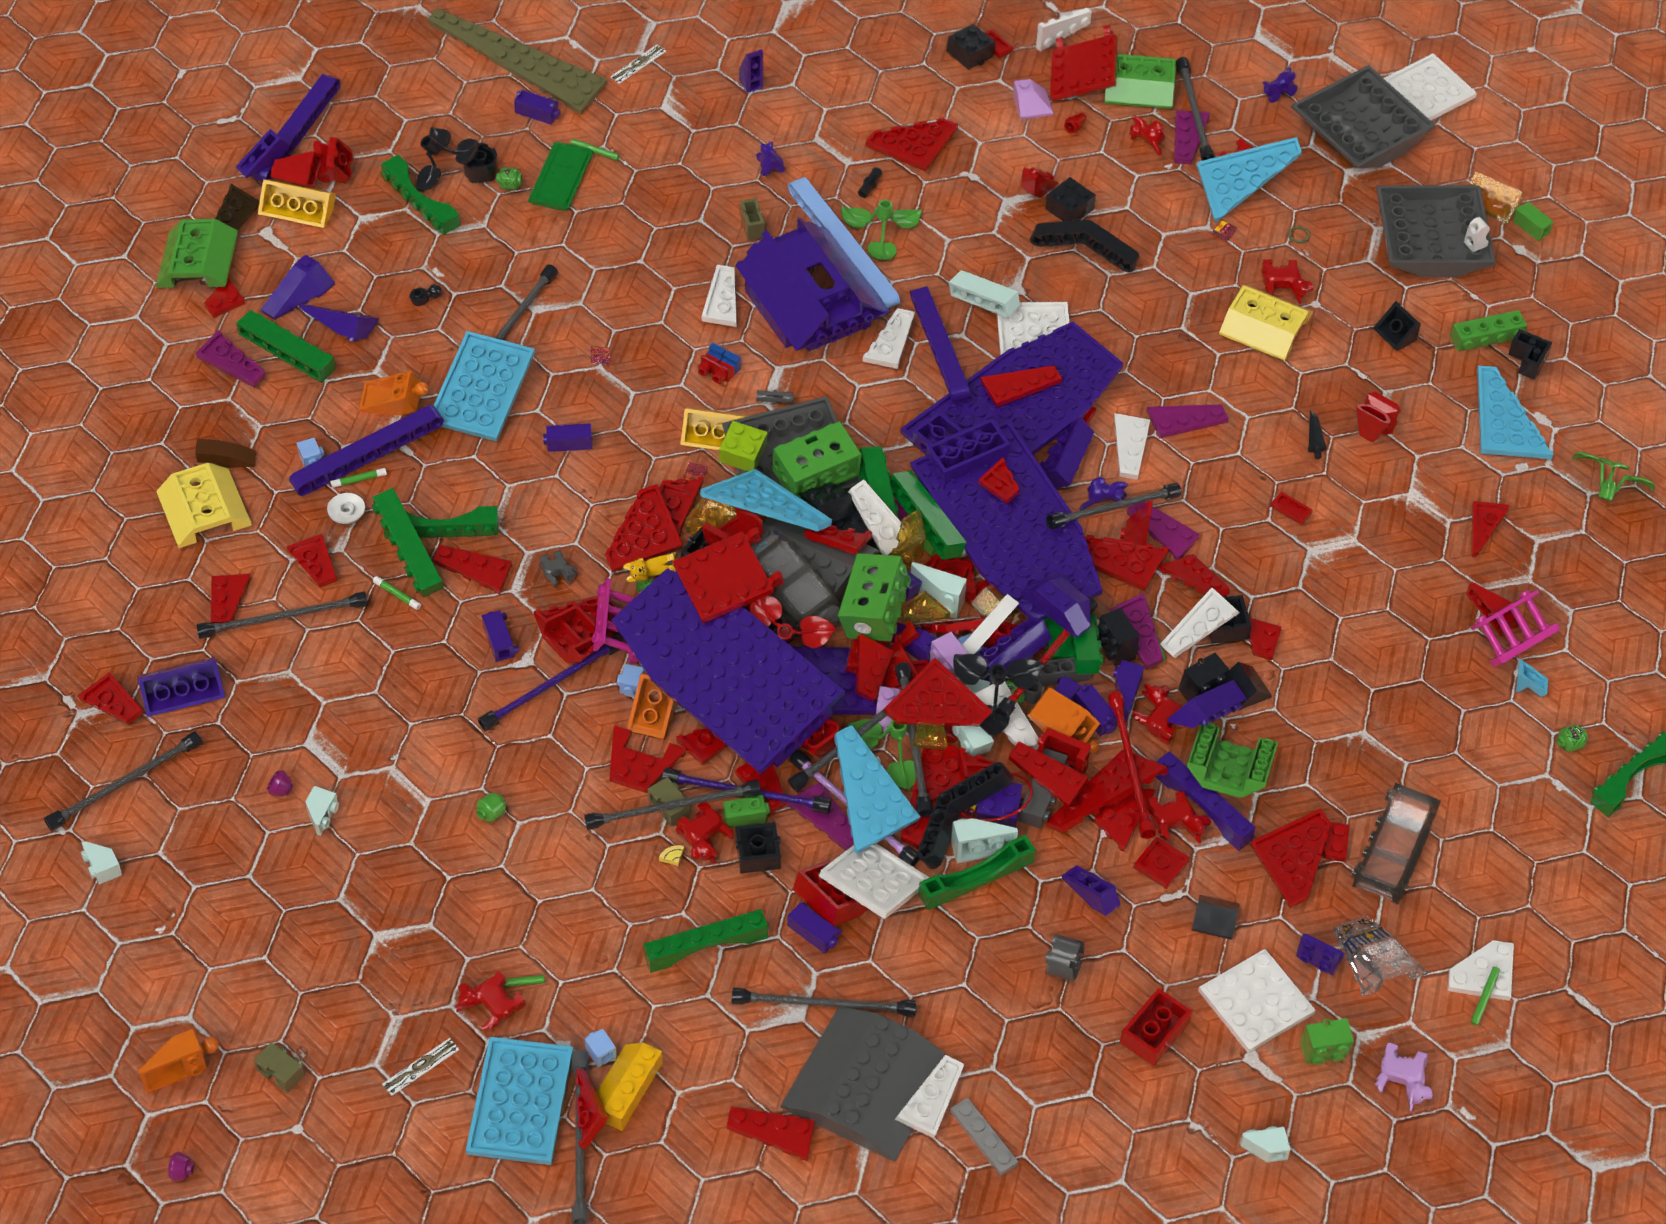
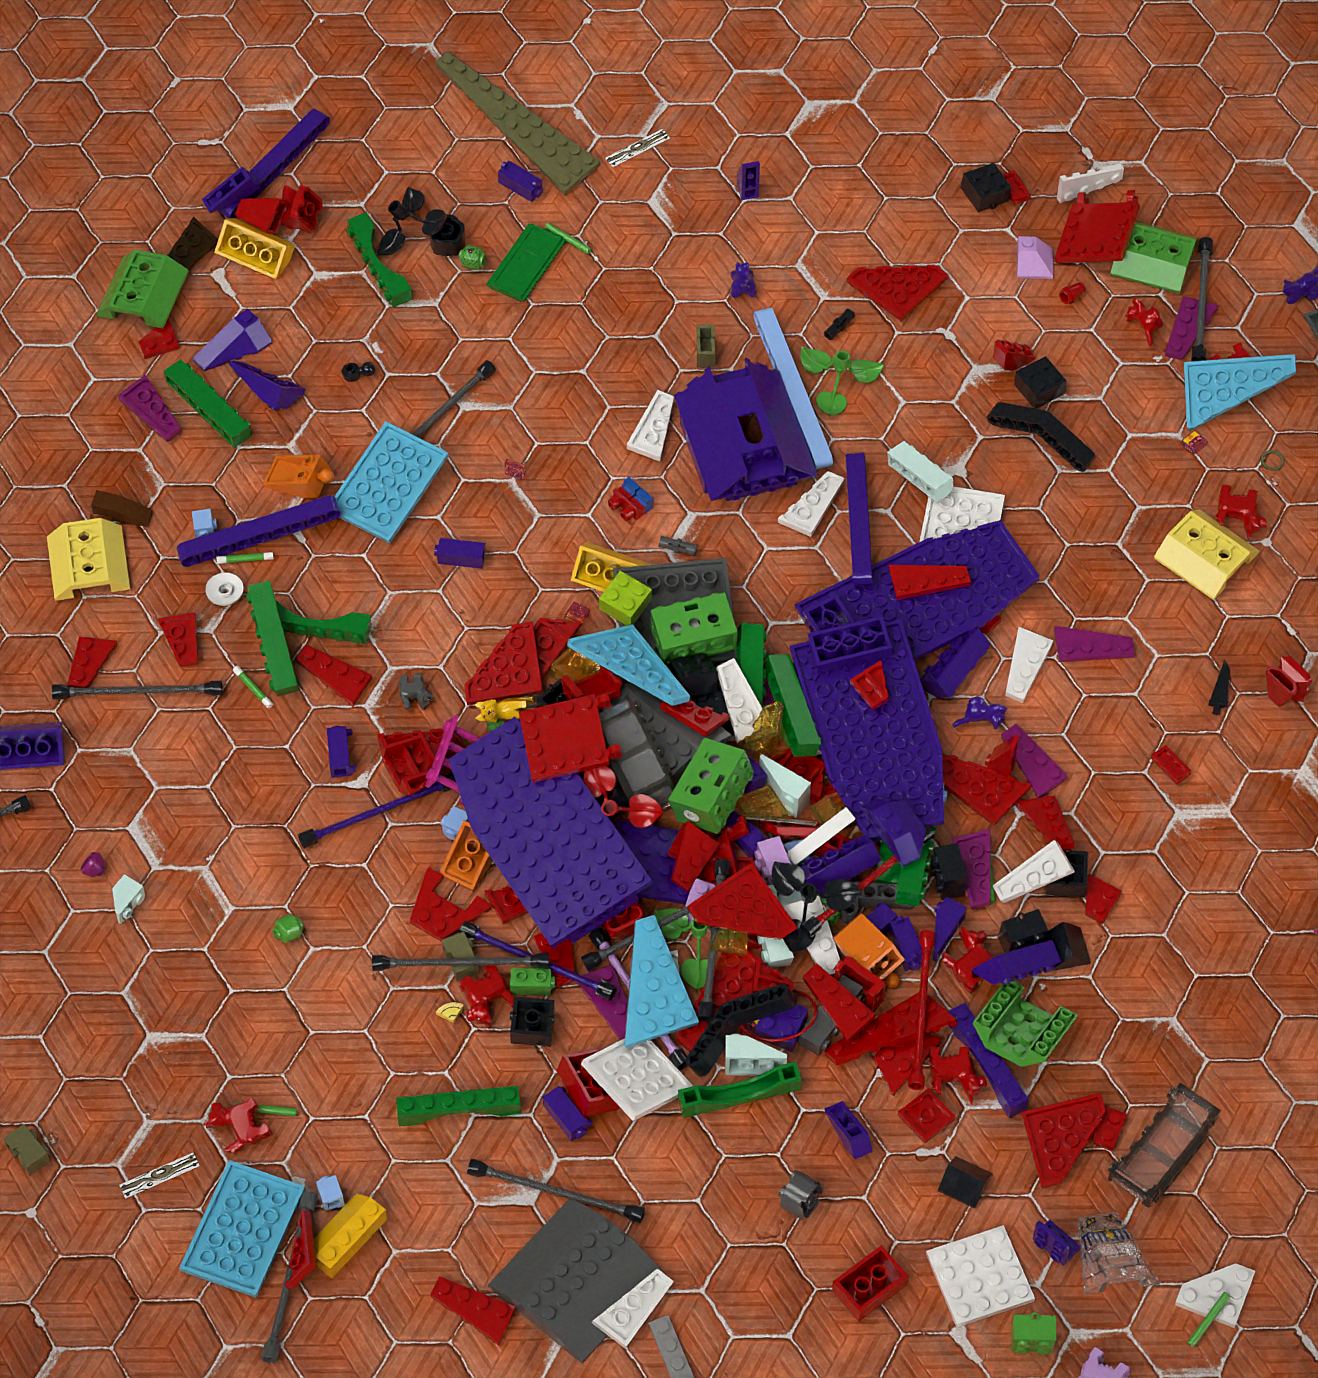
camera: 15 degrees right, 5 degrees up
dark grey hose [1046,483,1182,529] -> none

